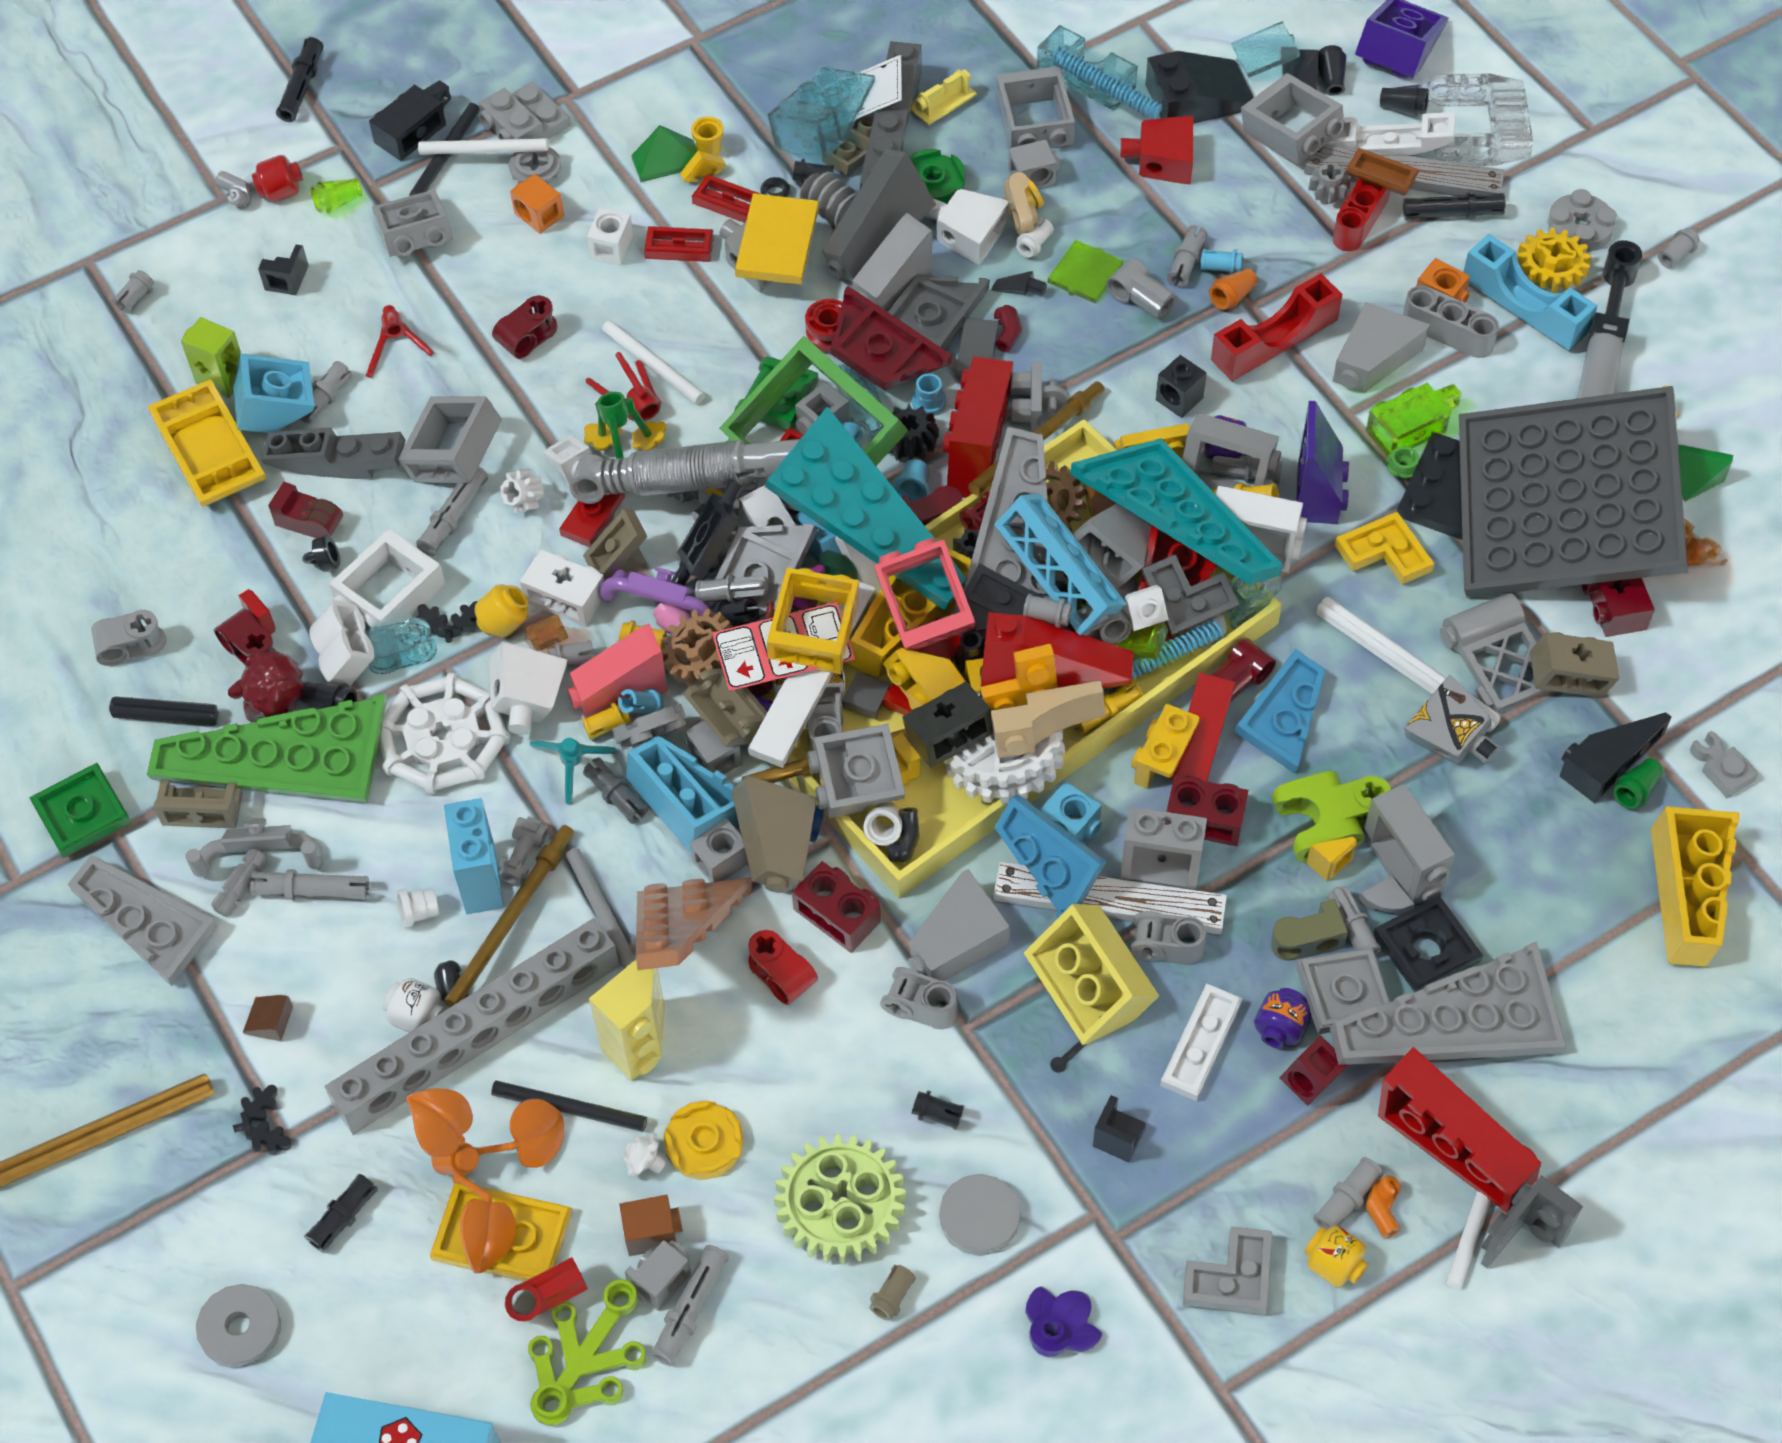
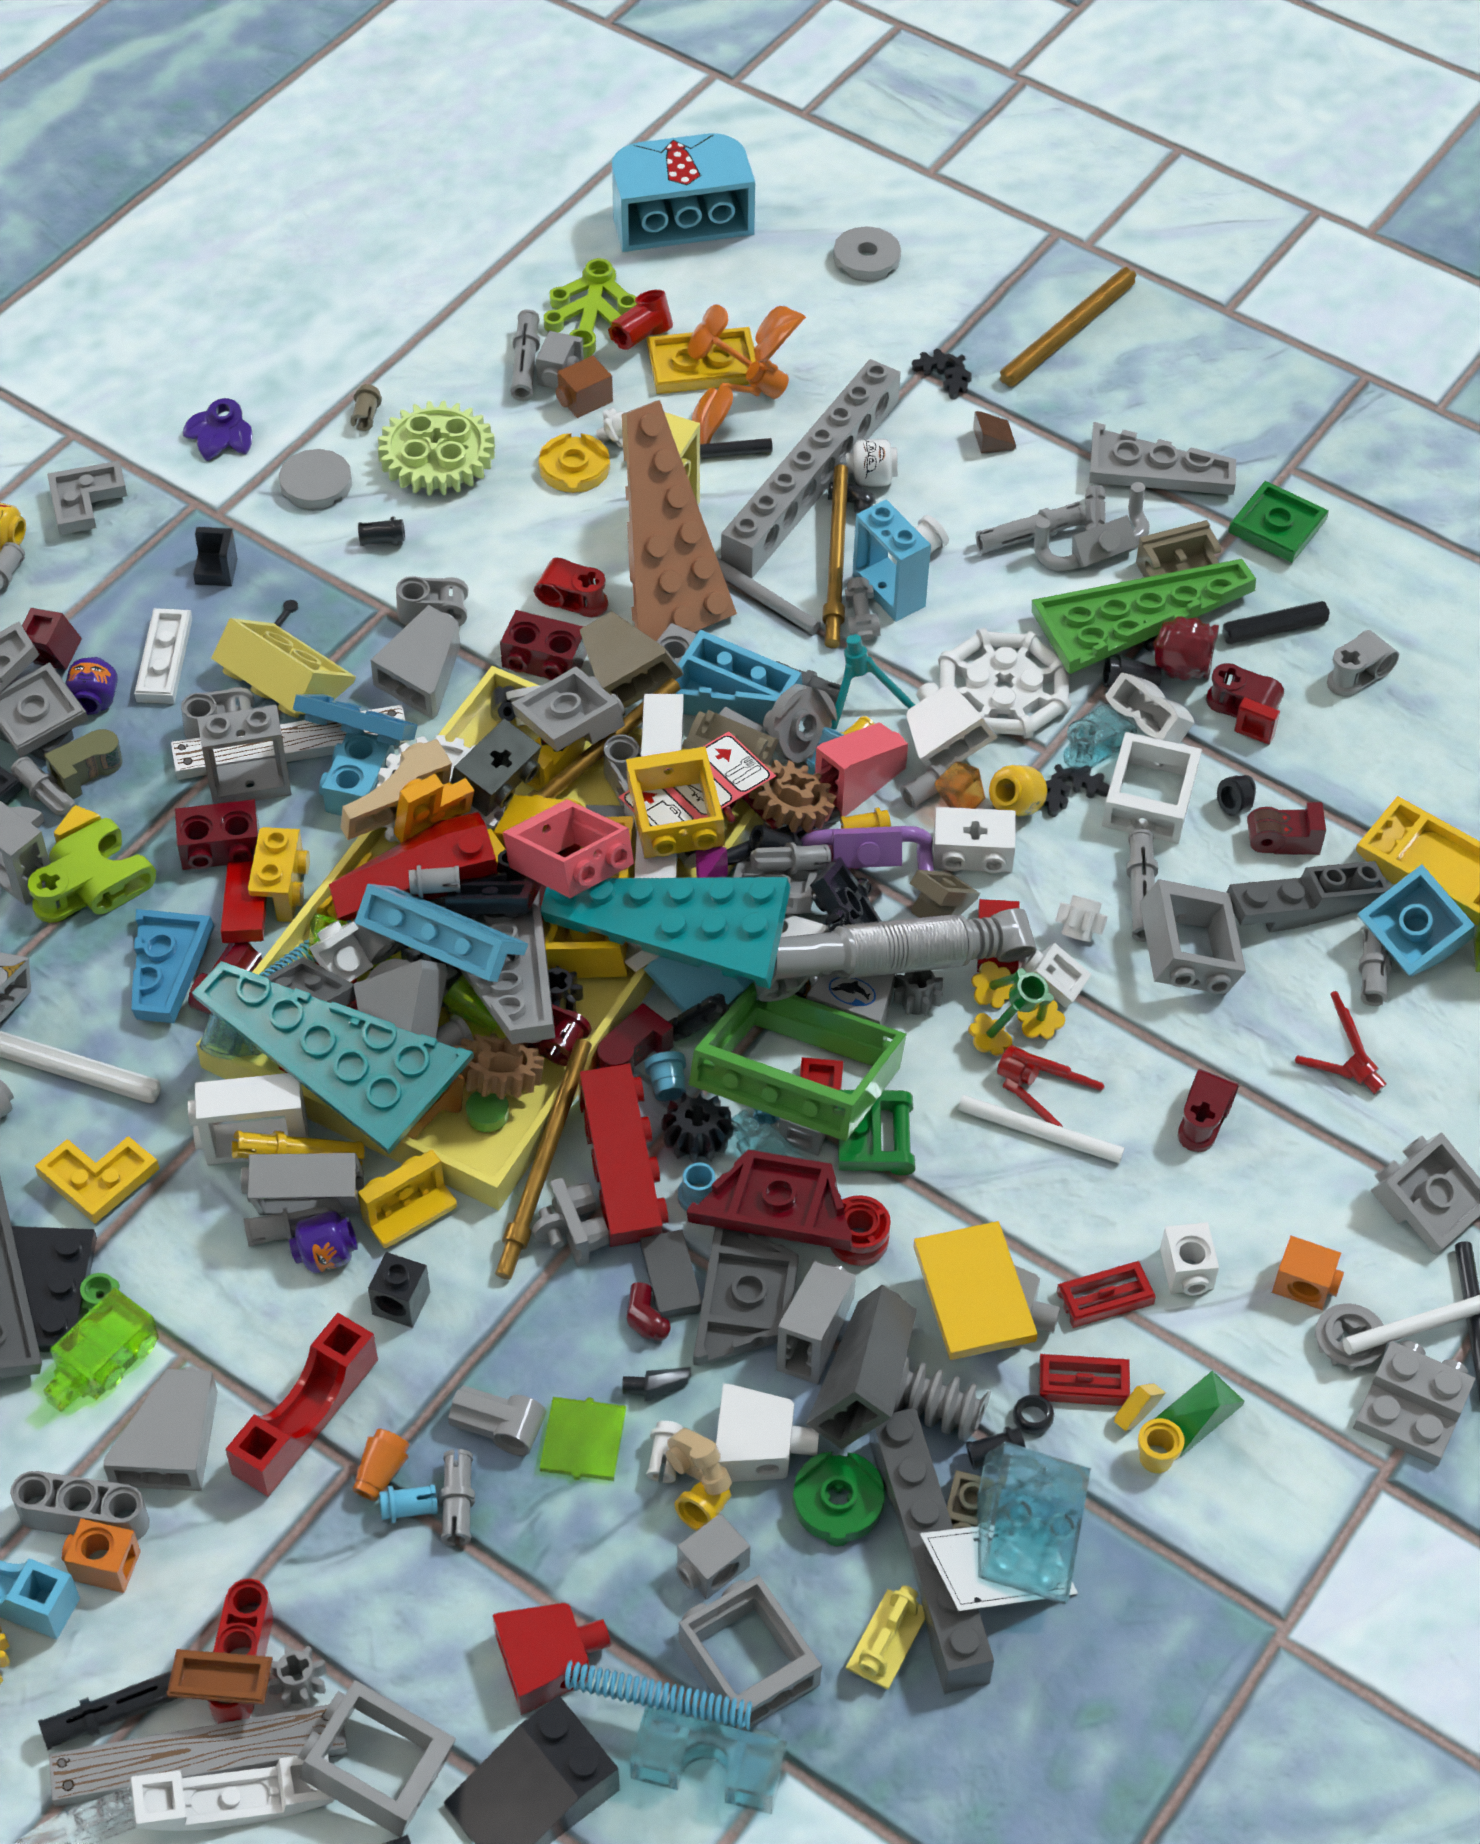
camera: 155 degrees right, 5 degrees down
black pin [304,1174,378,1253] -> none
dark purple slope [1296,401,1349,524] -> none

